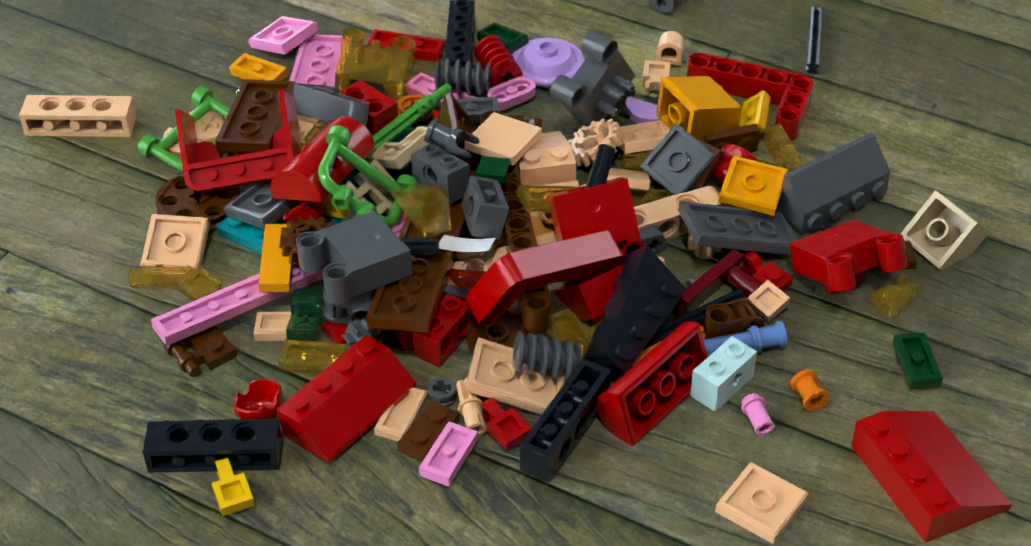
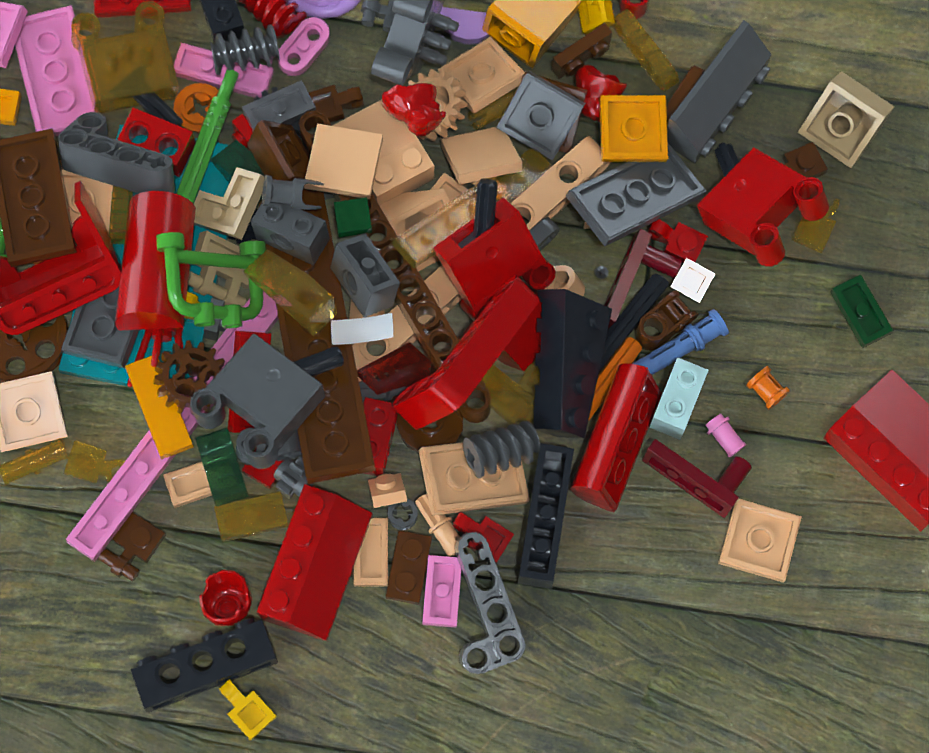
camera: 25 degrees left, 30 degrees up
none -> light nougat plate [368,473,407,508]
none -> red hair [382,83,446,136]
none -> dark grey beam [455,532,525,674]
none -> dark red piece [642,439,752,519]

